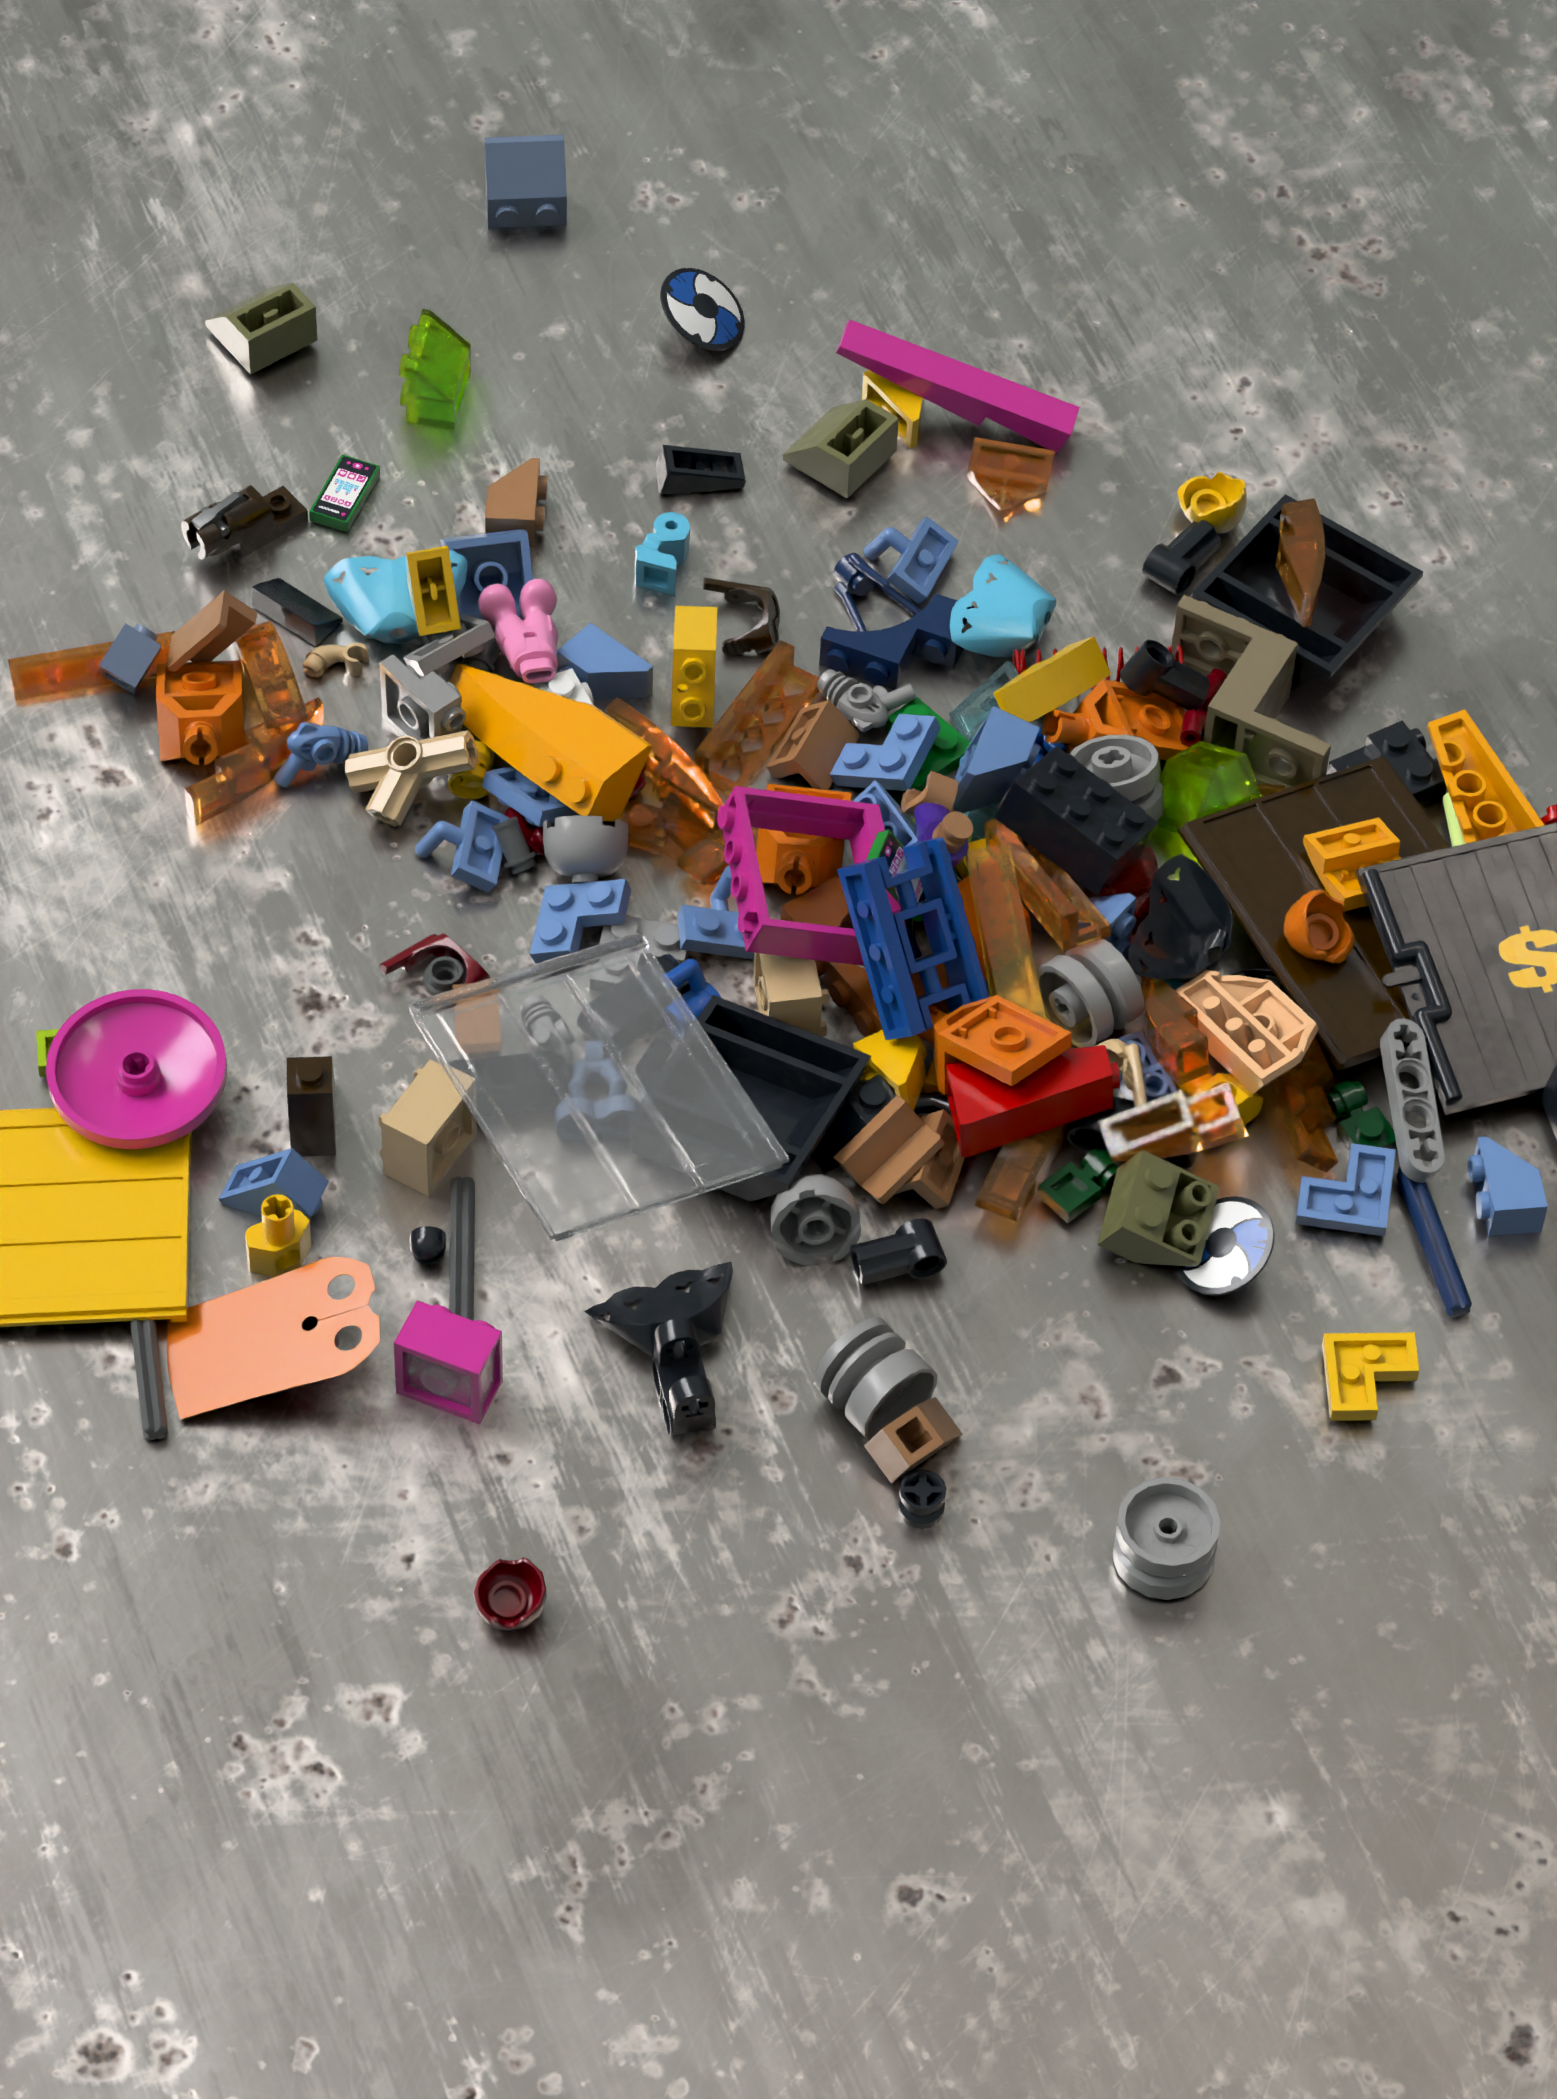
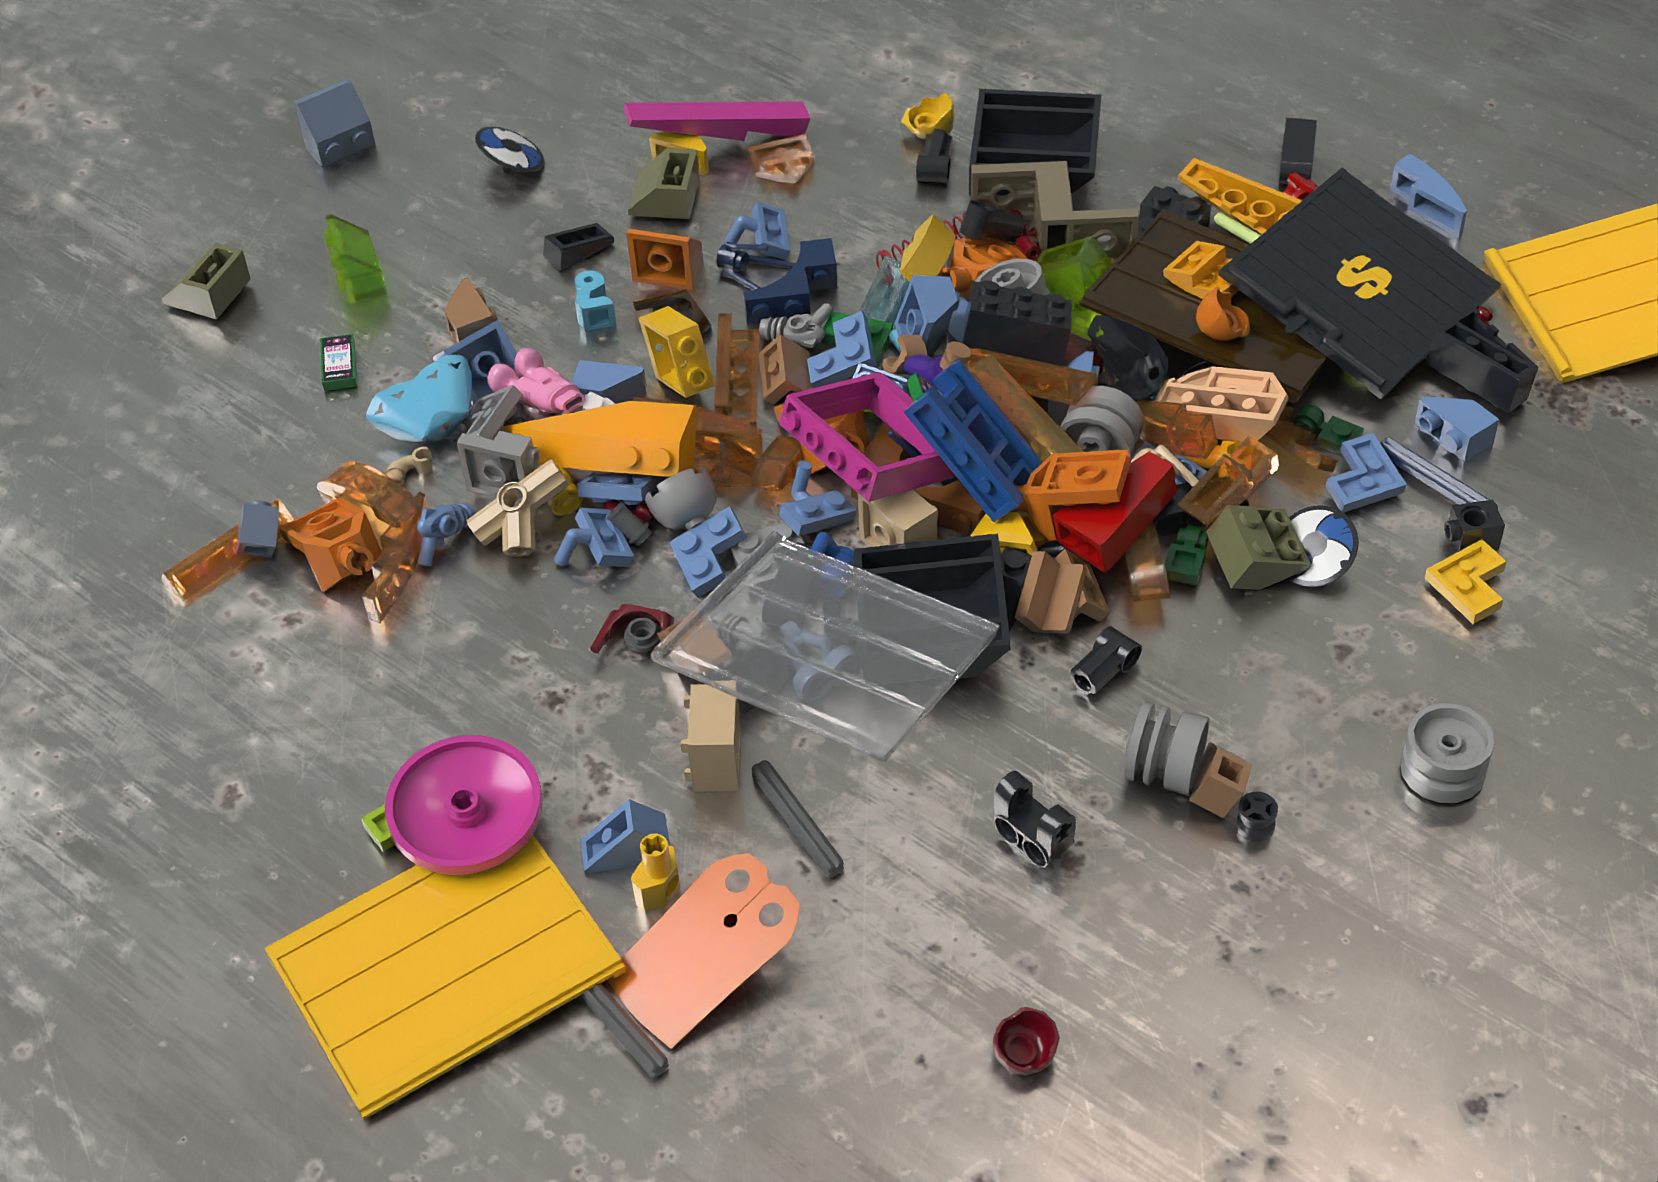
camera: 25 degrees left, 5 degrees down
medium nougat panel [167,590,257,672] -> none
dark brown plate [181,485,308,559] -> none
black slope [251,578,343,646] -> none
dark brown slope [286,1056,336,1157] -> none
dark pink piece [394,1300,503,1424] -> none
yellow slope [406,546,461,636] -> none
black hinge [410,1226,446,1265] -> none
black piece [584,1262,733,1357] -> none
light grey cylinder [770,1174,861,1266] -> none
medium azure piece [950,554,1056,657] -> none
clear orange slope [1276,498,1325,627] -> none
light grey beam [1380,1018,1445,1183] -> none
none -> orange slope [626,228,704,290]
none -> black brick [1444,499,1505,552]

